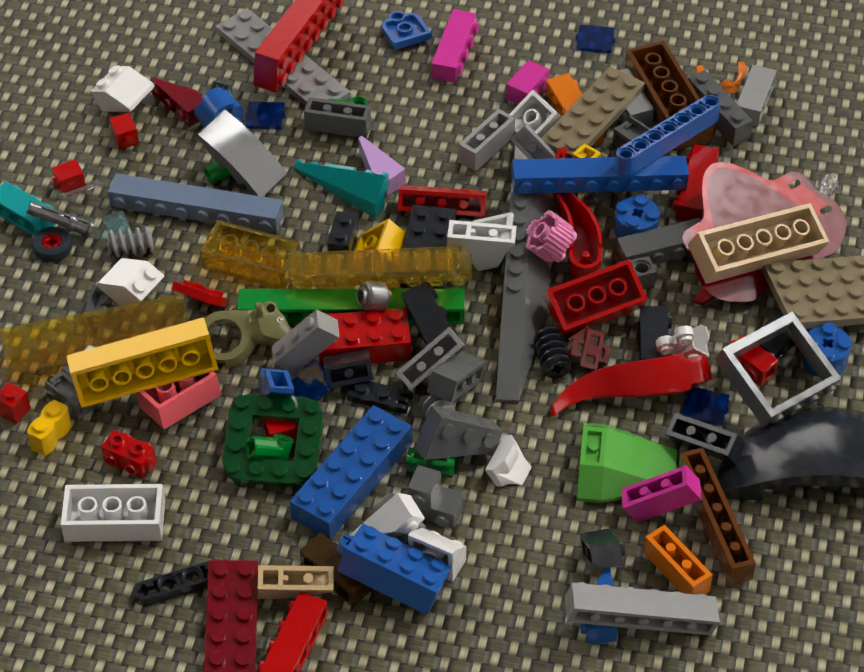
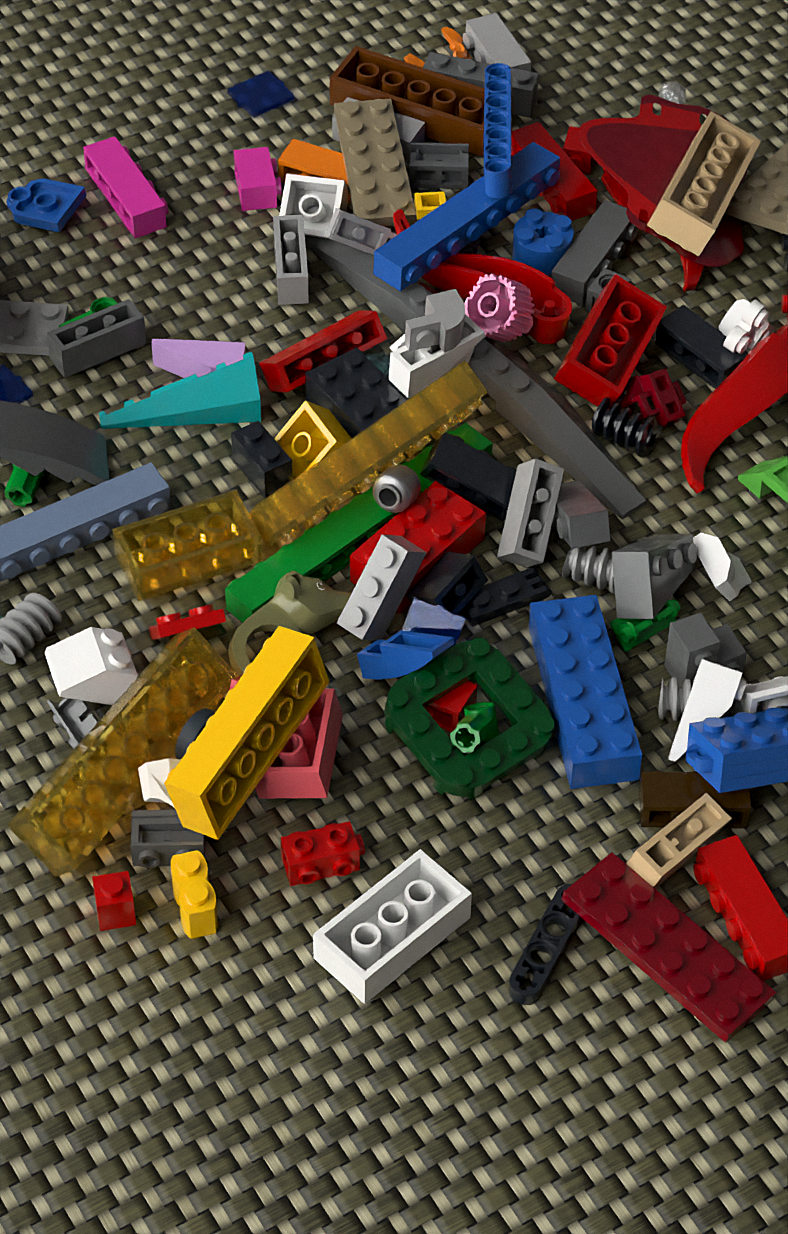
camera: 45 degrees left, 0 degrees up
none -> light grey brick [404,289,465,353]

